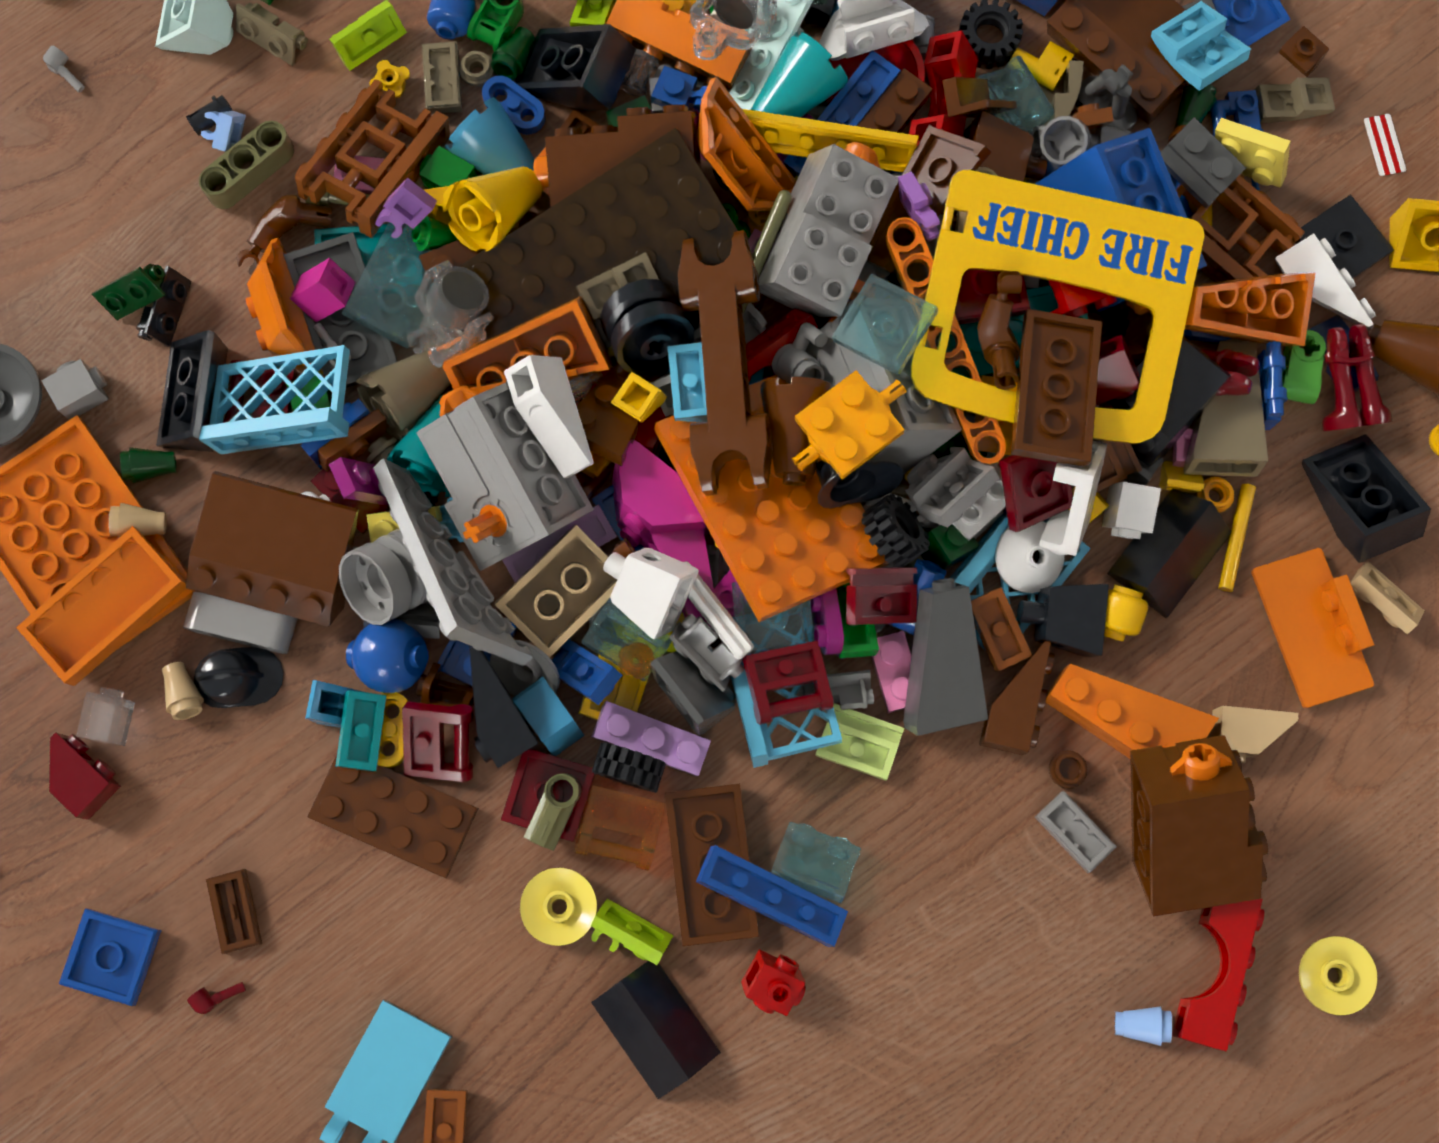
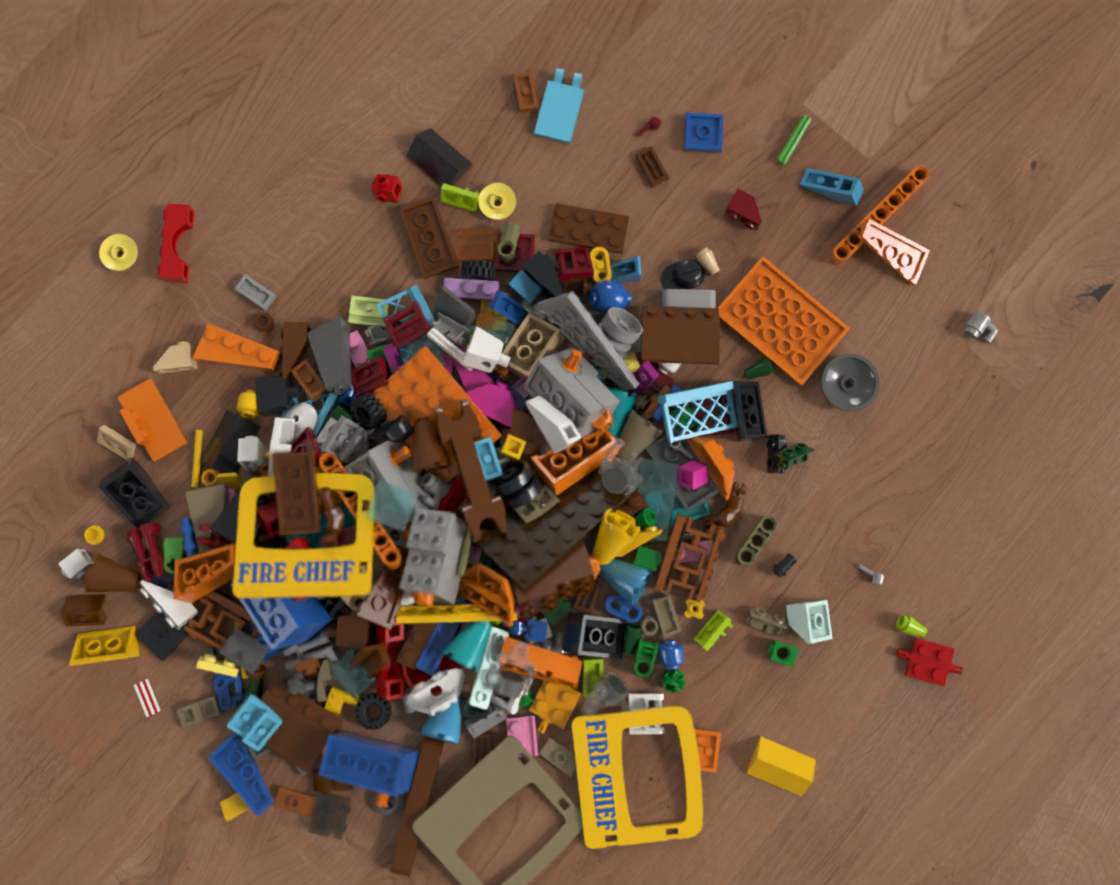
camera: 170 degrees right, 5 degrees up
orange slope [16,526,186,686] -> none
light grey brick [41,359,109,420] -> none
clear brick [76,687,135,746] -> none
tan cone [109,503,167,538] -> none
light blue tile [201,111,246,152] -> none
teal plate [335,690,386,772] -> none
medium lavender plate [375,178,437,239] -> none
blue plate [696,845,848,947] -> none
clear light blue bracket [771,822,861,903] -> none
light orange plate [792,370,907,480] -> none
medium lavender plate [898,171,940,242] -> none
light grey wheel [1040,116,1091,165] -> none
light blue cone [1115,1006,1172,1046] -> none
reddish brown piece [1130,735,1268,917] -> none
reddish brown bracket [1279,26,1330,77] -> none

